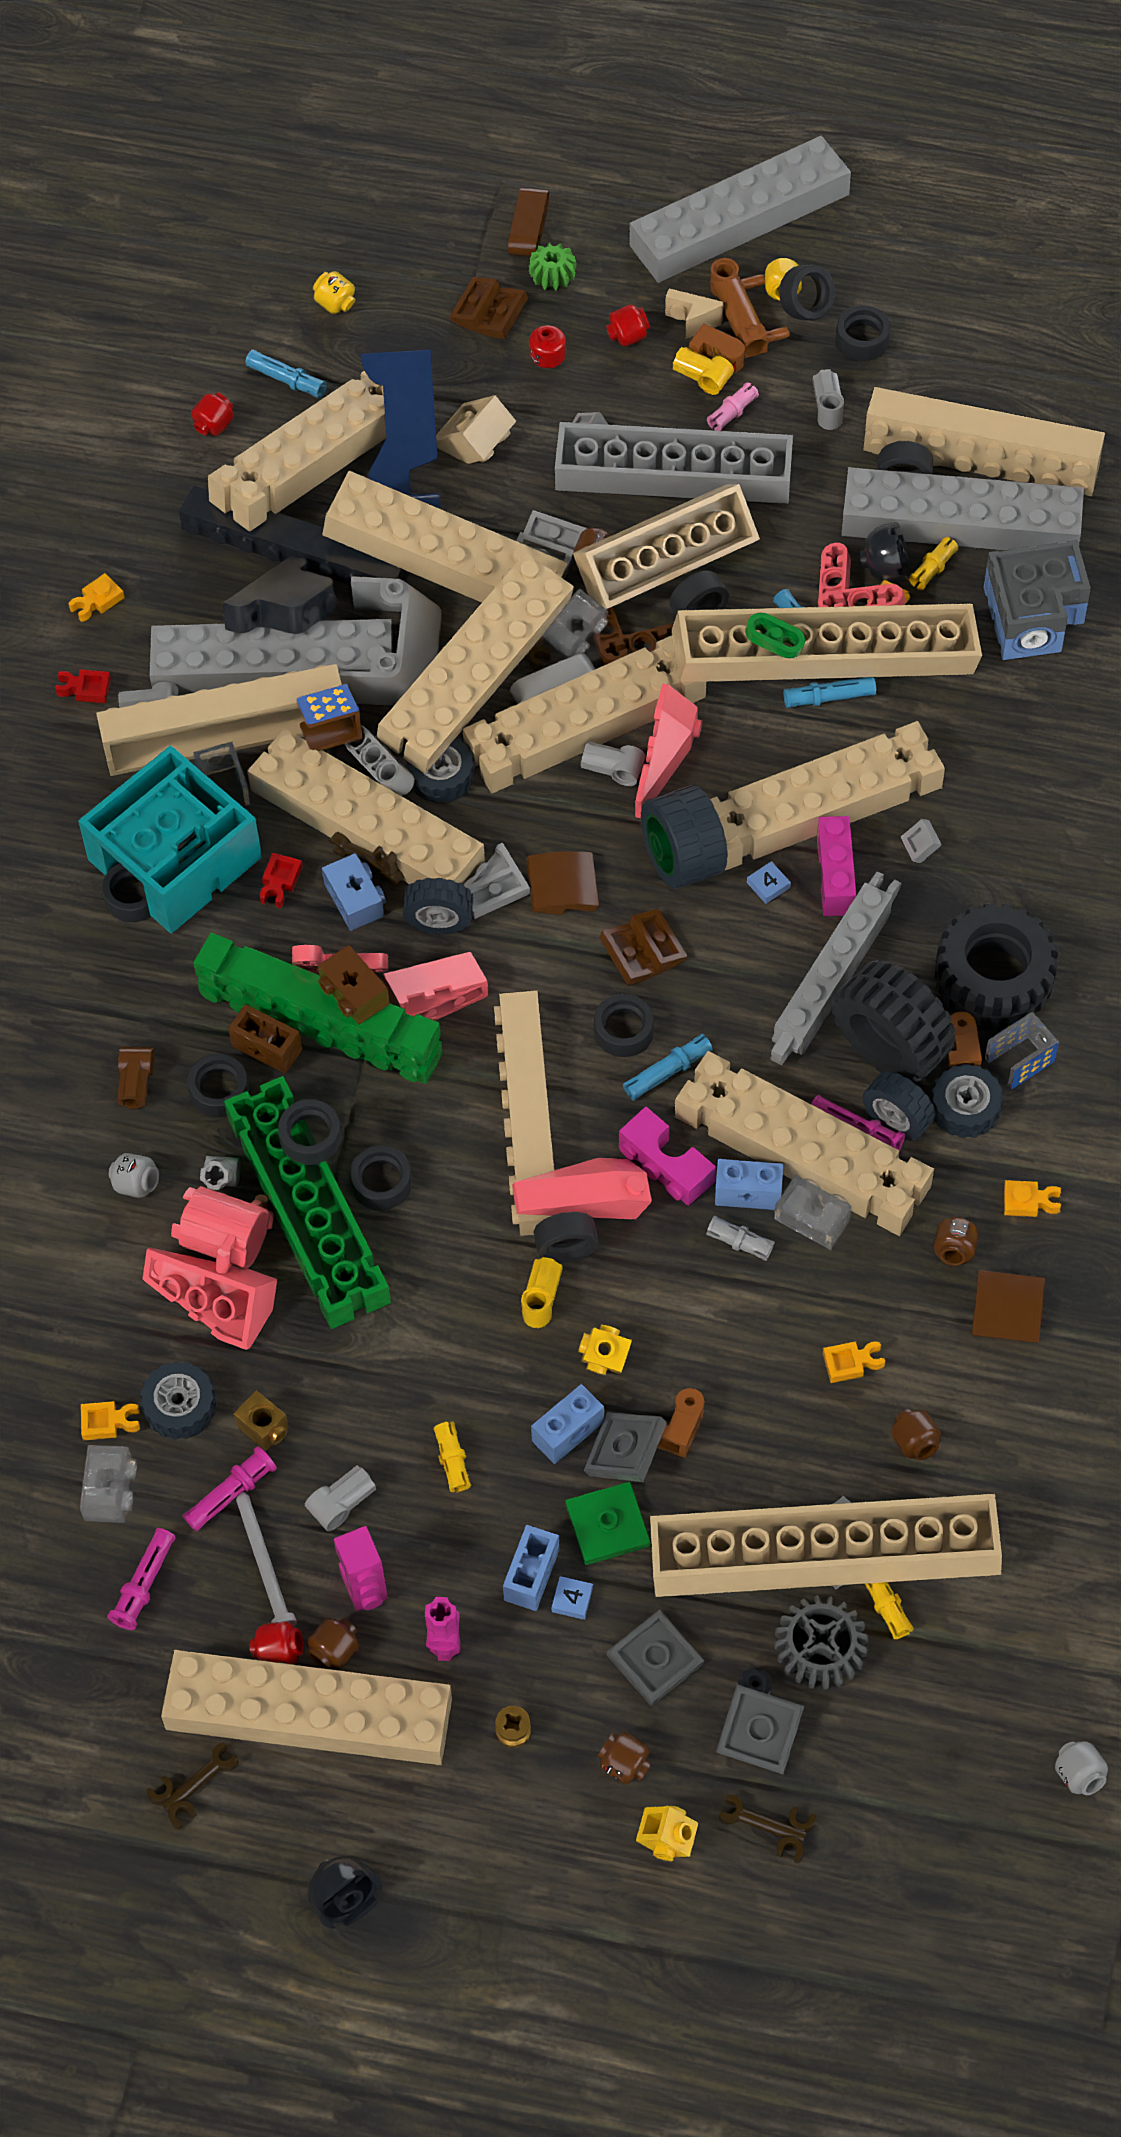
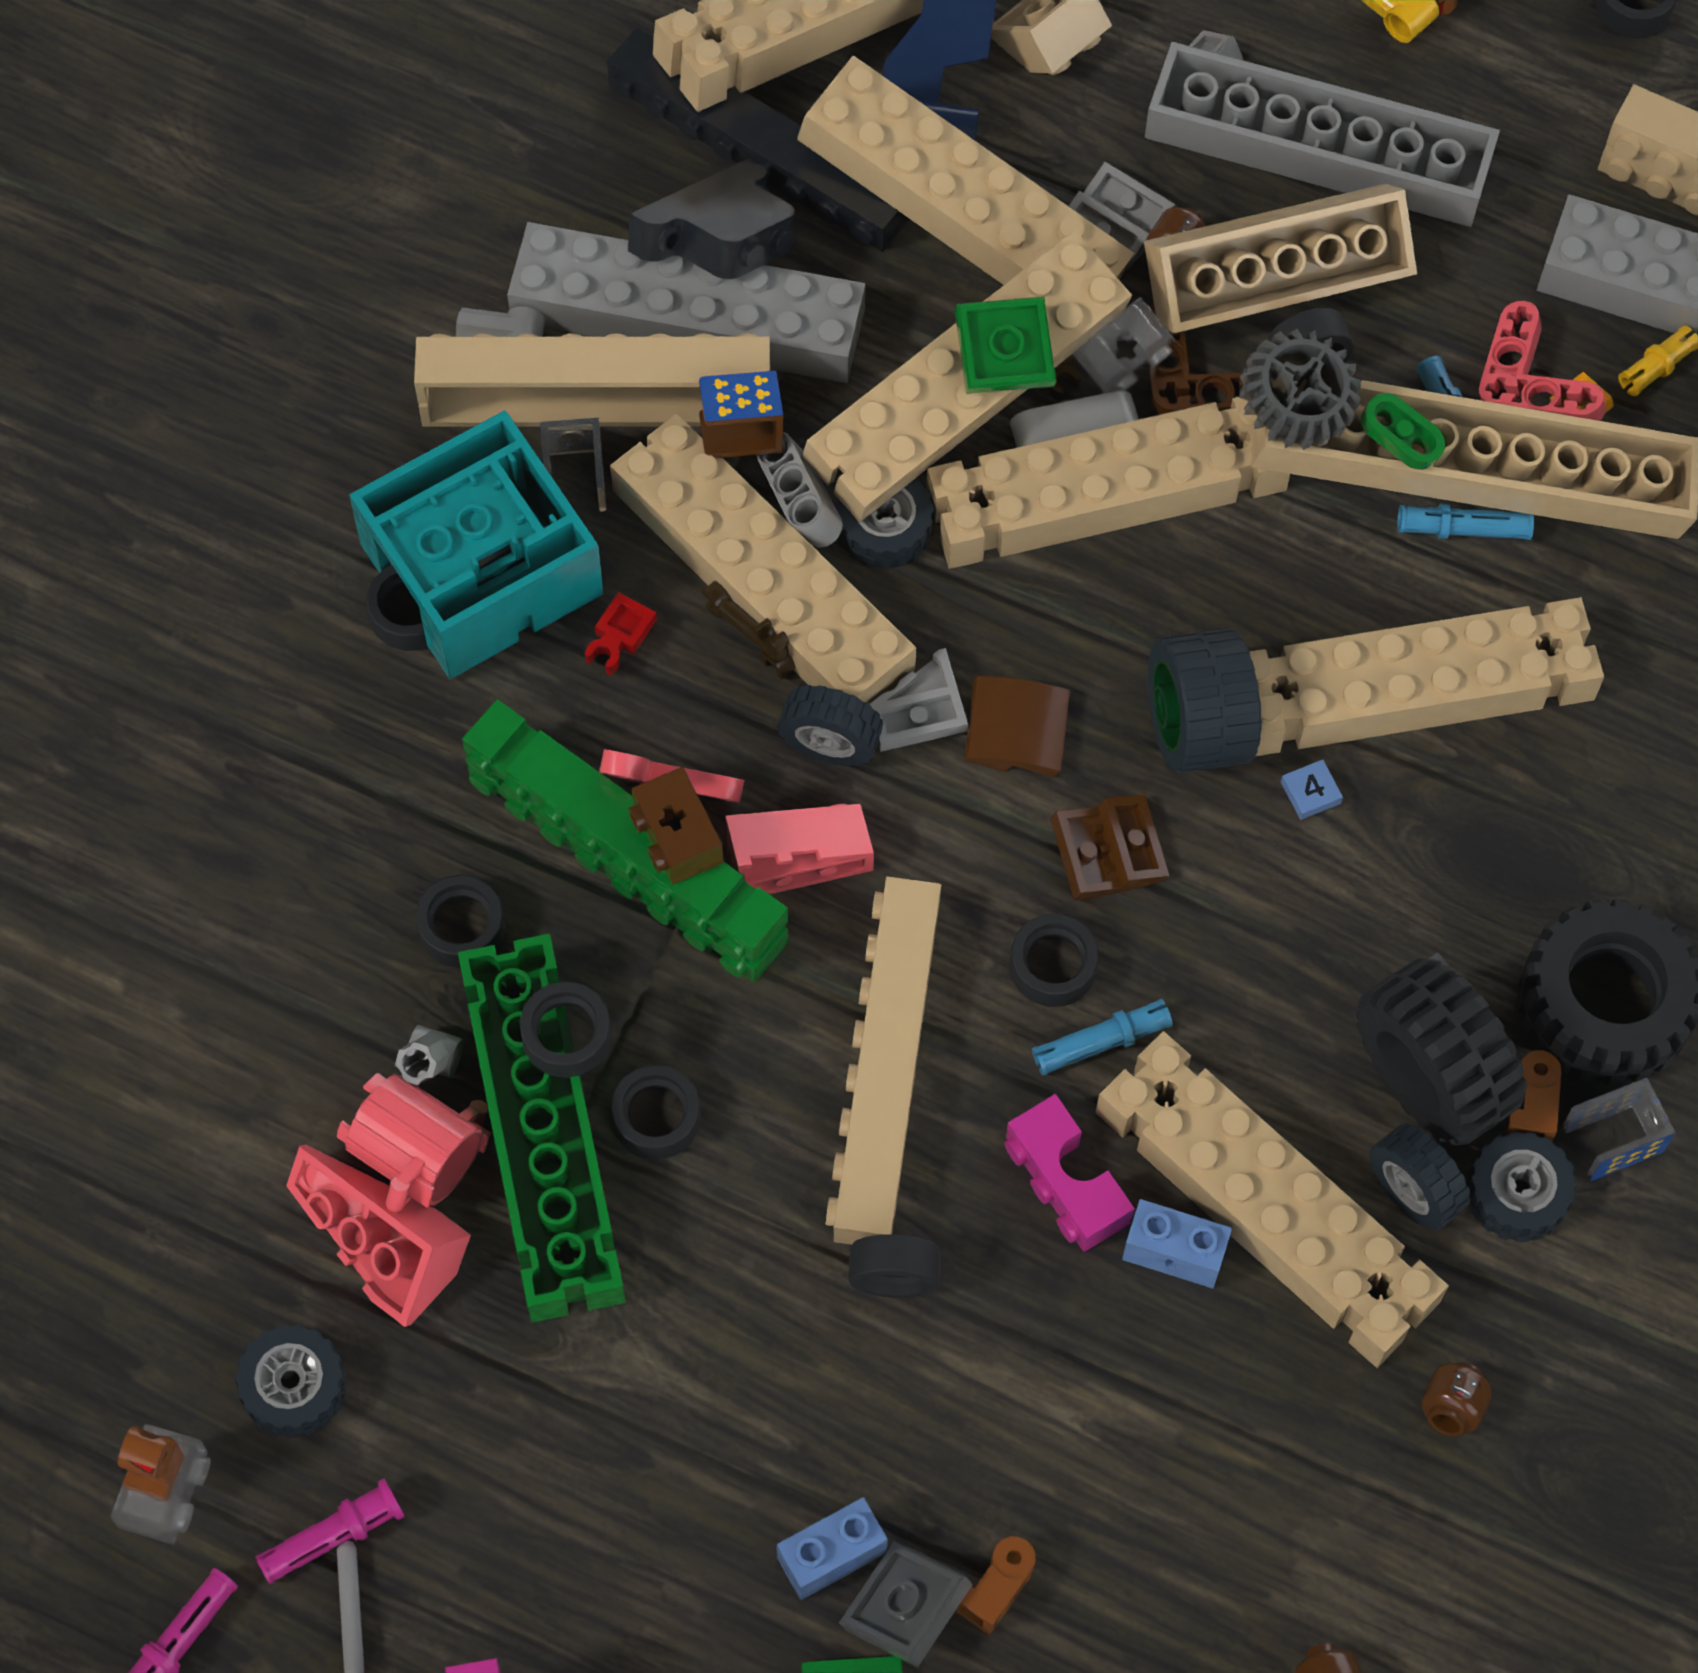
camera: 10 degrees right, 5 degrees up
red plate [55,669,111,703] -> none
light orange plate [69,573,124,622] -> none
light orange plate [81,1401,140,1440] -> none
light grey head [109,1153,159,1198] -> none
reddish brown piece [117,1046,155,1110] -> none
reddish brown brick [228,1004,302,1074] -> none
pearl gold brick [234,1390,289,1451] -> none
light grey piece [305,1465,376,1532] -> none
medium blue brick [322,853,386,931] -> none
light grey windscreen [339,577,442,706] -> none
yellow pin [434,1422,471,1493] -> none
coral wedge [512,1158,652,1219] -> none
yellow piece [521,1257,563,1328] -> none
yellow brick [578,1324,632,1375] -> none
light grey piece [581,741,646,786] -> none
coral wedge [635,683,702,818] -> none
light grey pin [706,1216,775,1261] -> none
bright pink pin [707,382,759,431] -> none
light grey hinge [771,872,901,1065] -> none
clear brick [774,1175,852,1250] -> none
dark pink pin [811,1094,905,1151] -> none
light grey piece [812,369,844,430] -> none
dark pink arch [817,816,856,916] -> none
light orange plate [823,1341,885,1383] -> none
black cylinder [860,522,910,583] -> none
black tyre [877,441,933,474] -> none
light grey plate [901,819,942,863] -> none
reddish brown slope [972,1270,1045,1343] -> none
light orange plate [1004,1180,1061,1217] -> none
none -> dark orange leg [118,1425,185,1502]
none -> green plate [954,296,1056,394]
none -> dark grey gear [1239,328,1362,450]

